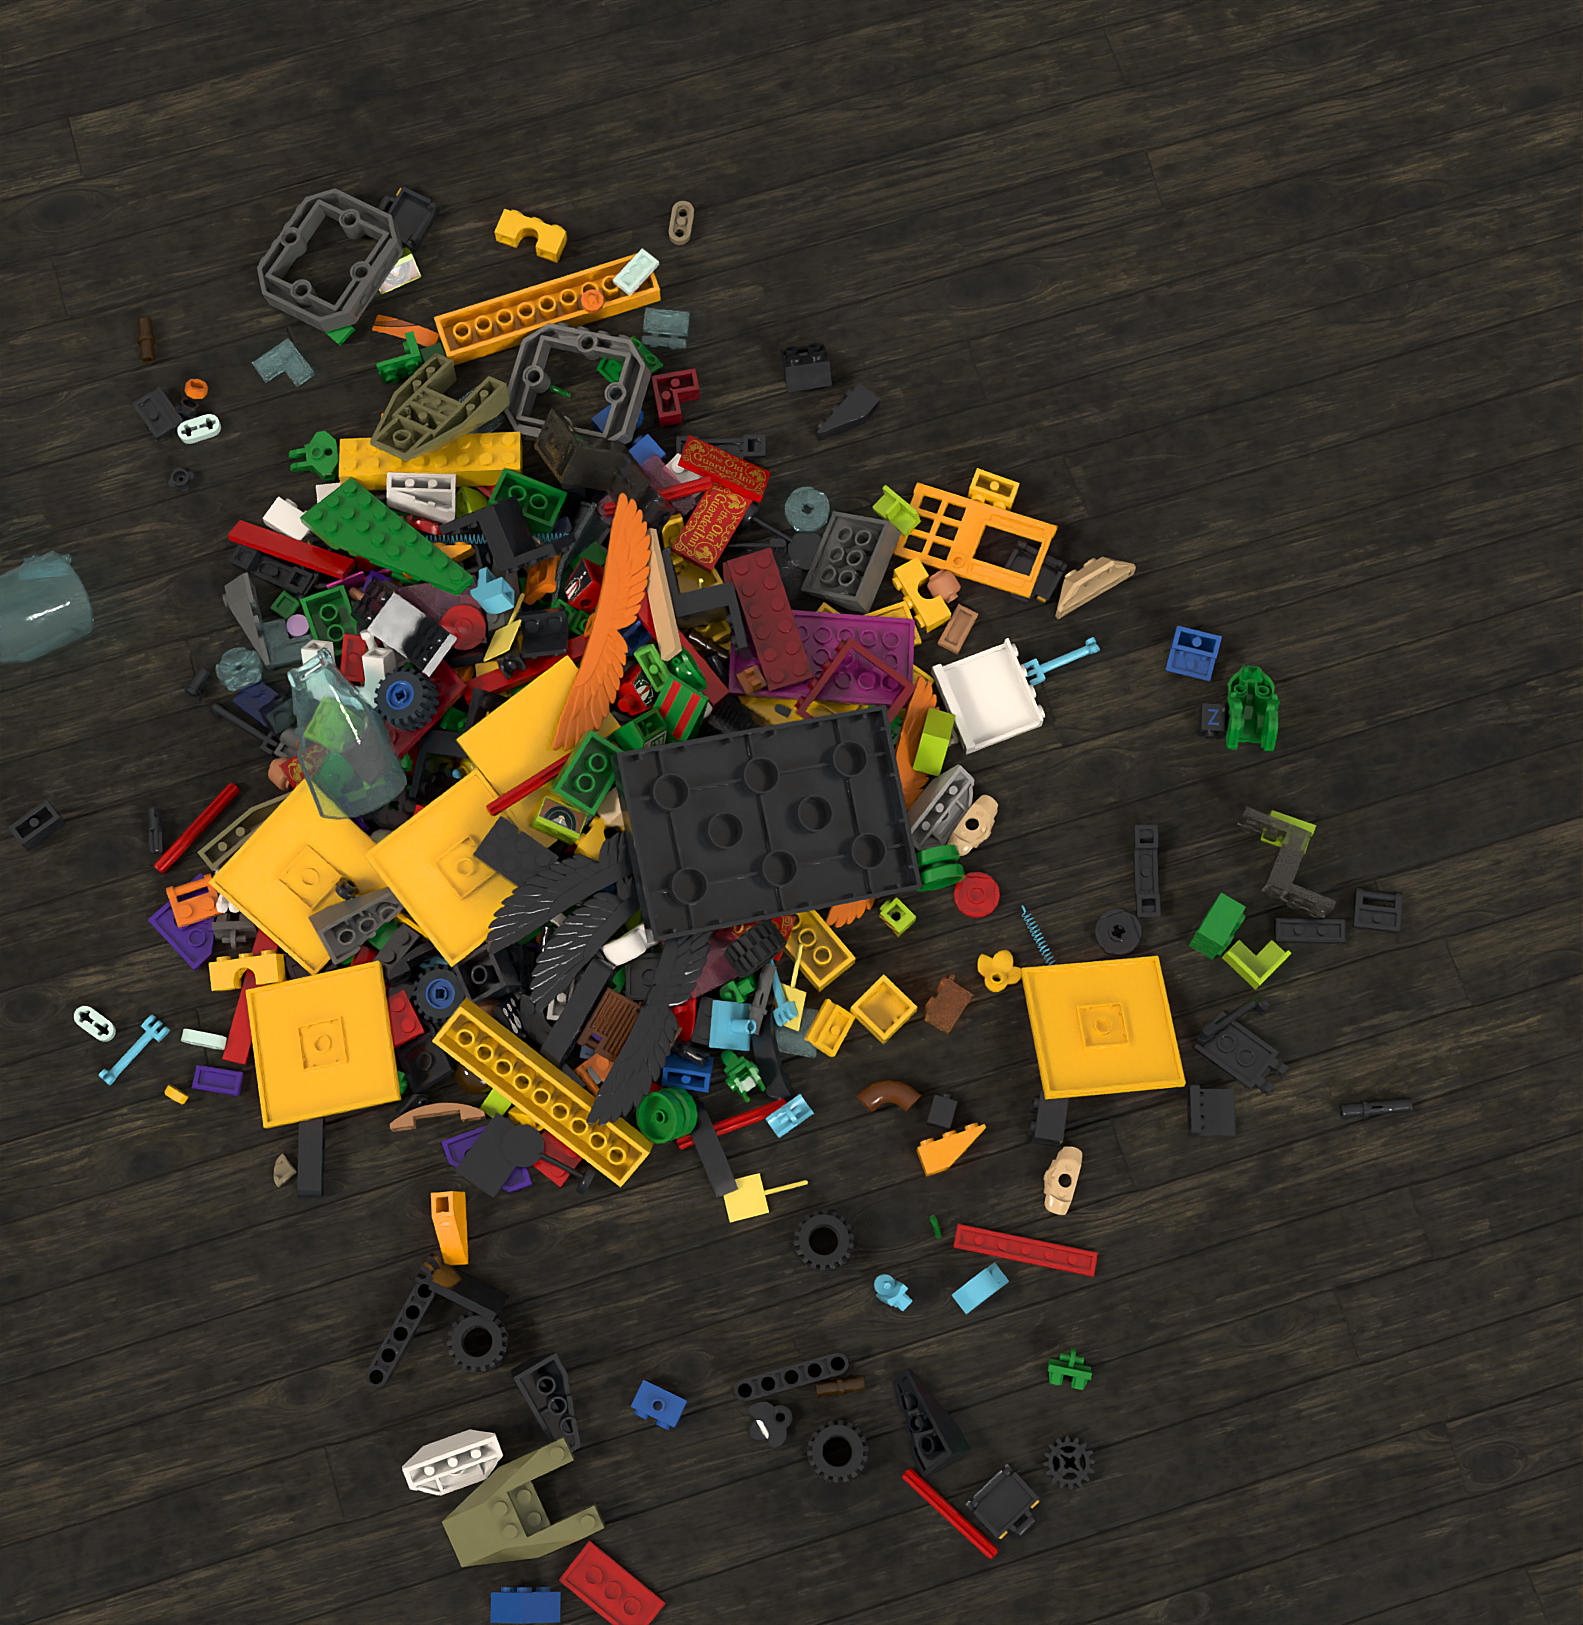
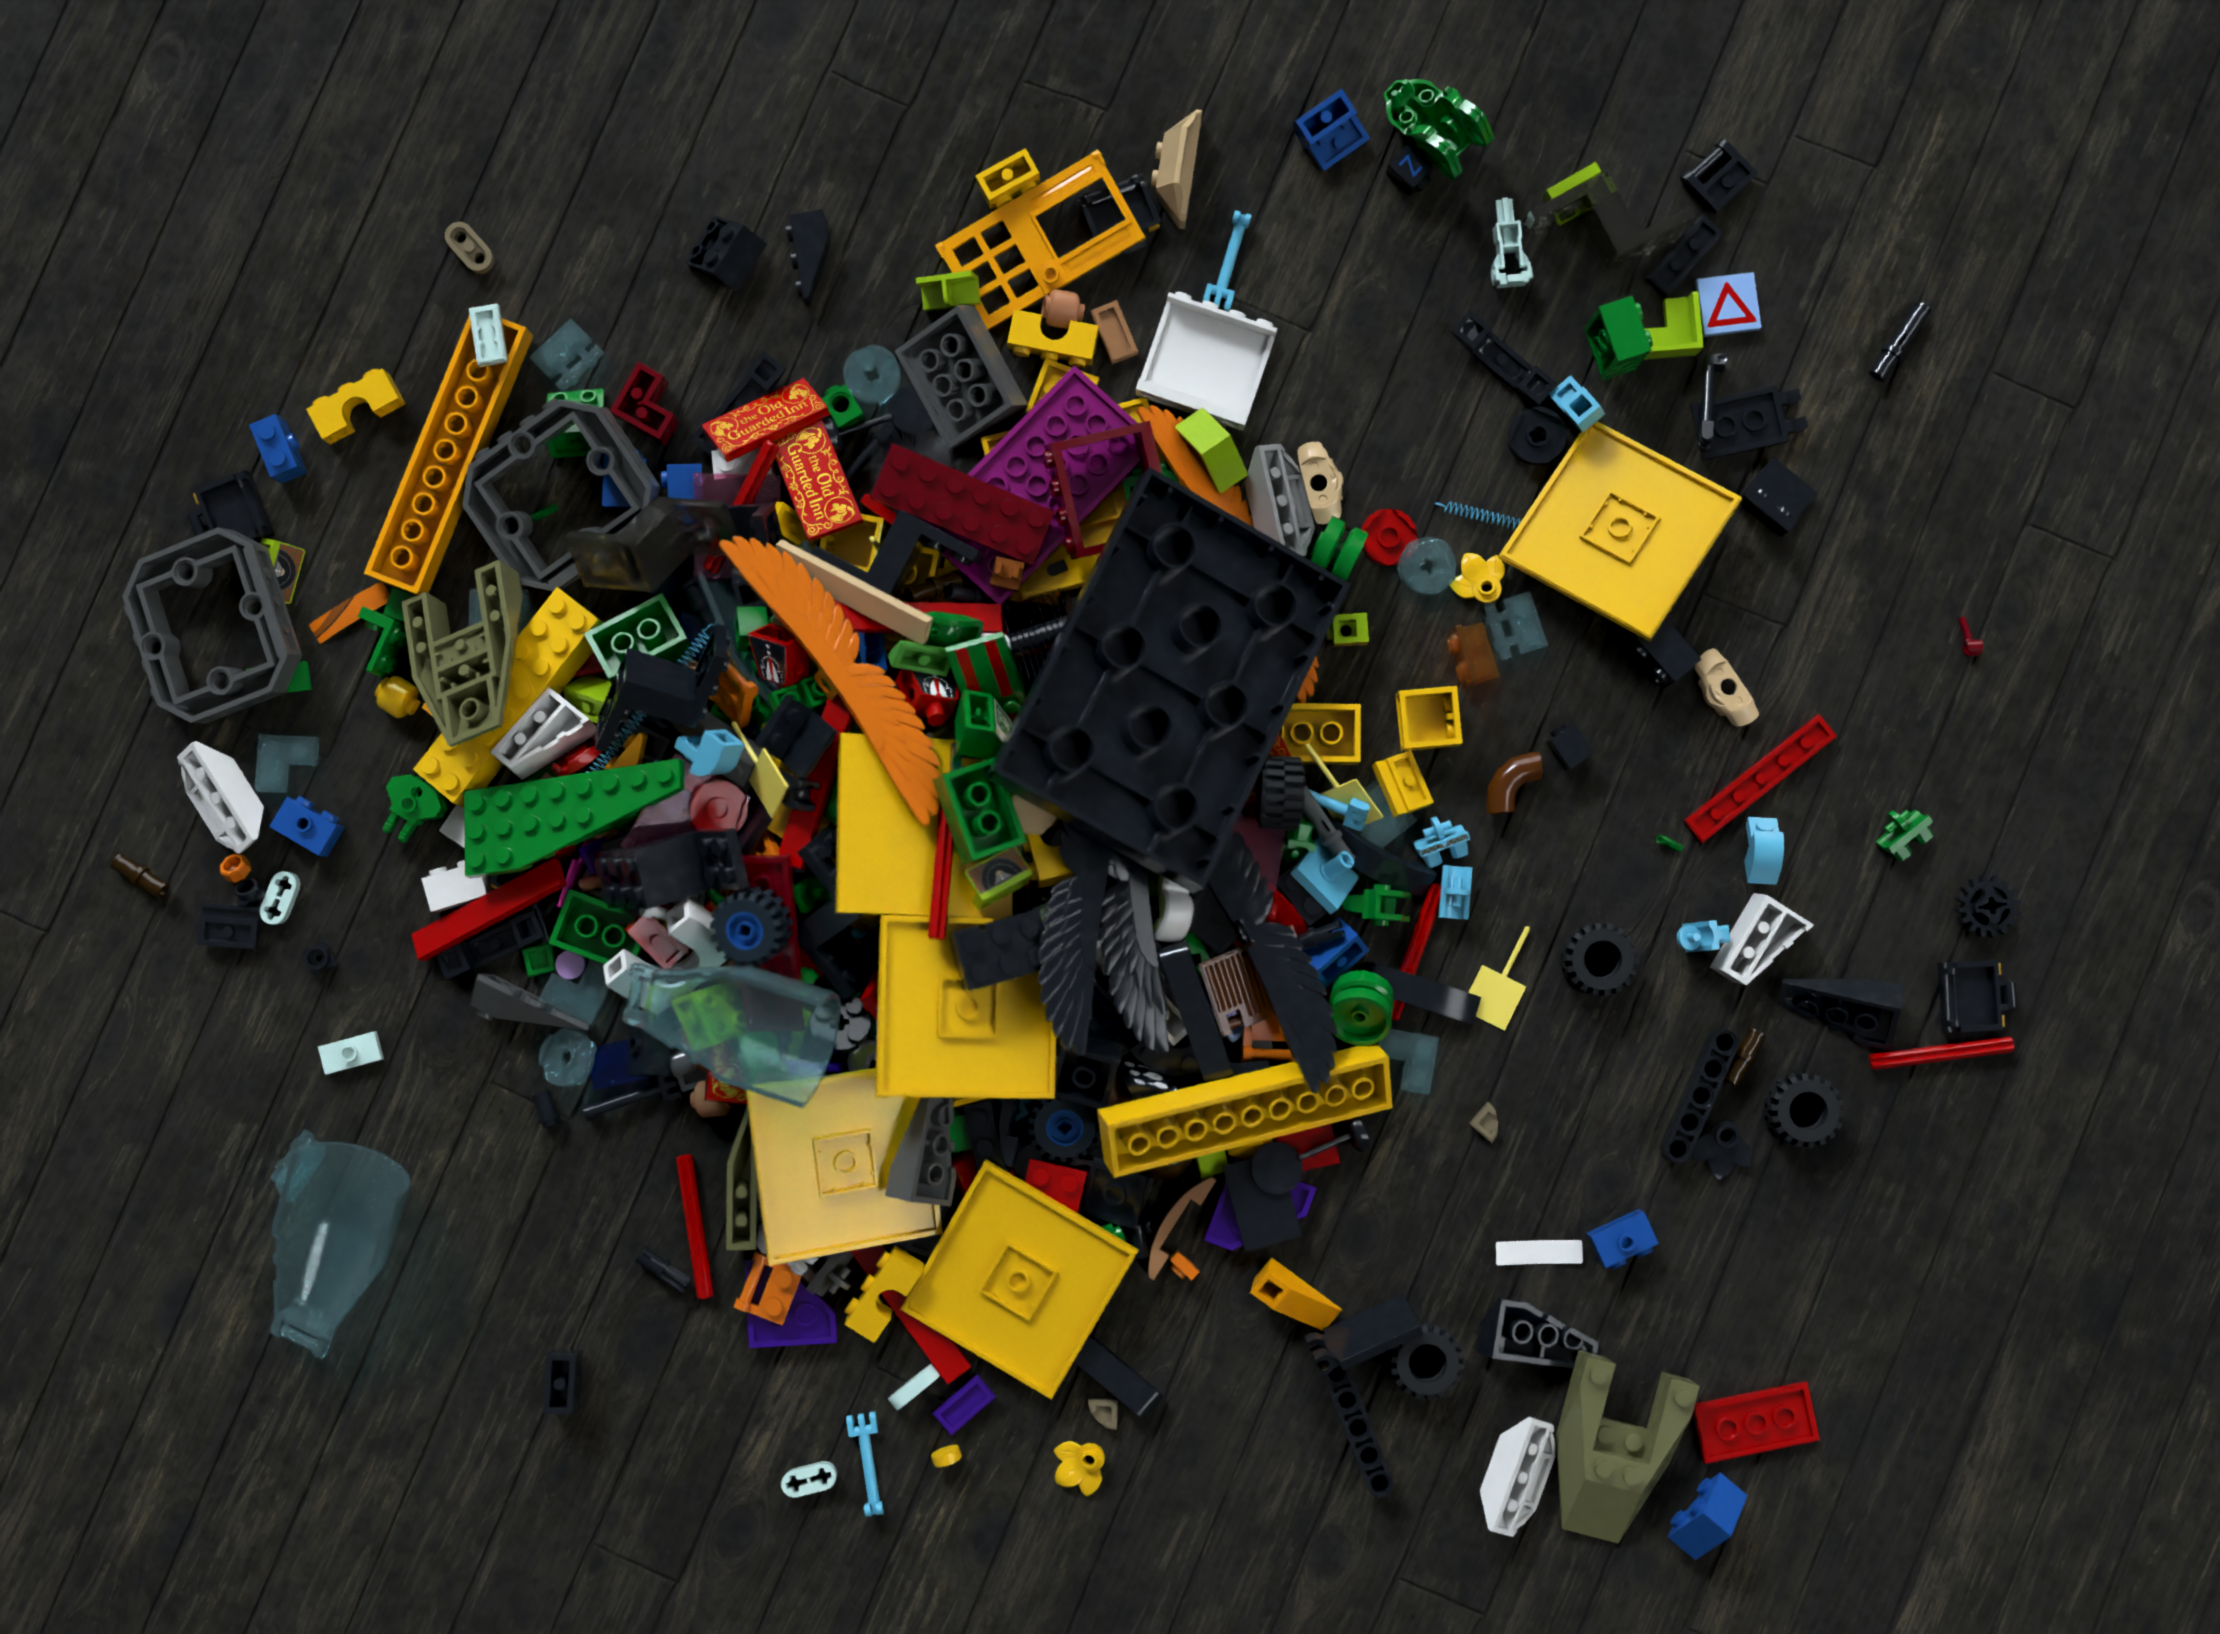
camera: 45 degrees left, 10 degrees up
black plate [335,877,359,900] -> none
orange tile [581,289,604,313] -> none
light orange slope [917,1123,986,1177] -> none
none -> white wedge [177,741,264,854]
none -> blue brick [249,414,307,484]
none -> blue brick [269,796,345,857]
none -> light aqua plate [318,1031,384,1075]
none -> yellow head [374,676,420,718]
none -> green brick [821,384,866,430]
none -> yellow plate [1054,1441,1105,1496]
none -> orange plate [1170,1249,1199,1281]
none -> clear light blue plate [1378,1029,1439,1095]
none -> clear light blue plate [1398,537,1456,595]
none -> medium azure hips [1413,816,1470,868]
none -> dark tan tile [1469,1102,1498,1143]
none -> clear light blue plate [1483,591,1548,661]
none -> light aqua piece [1491,197,1533,288]
none -> white sticker [1496,1240,1583,1265]
none -> medium azure brick [1548,375,1605,433]
none -> light blue tile [1695,272,1762,337]
none -> white wedge [1710,893,1814,985]
none -> dark red hand [1958,616,1984,656]

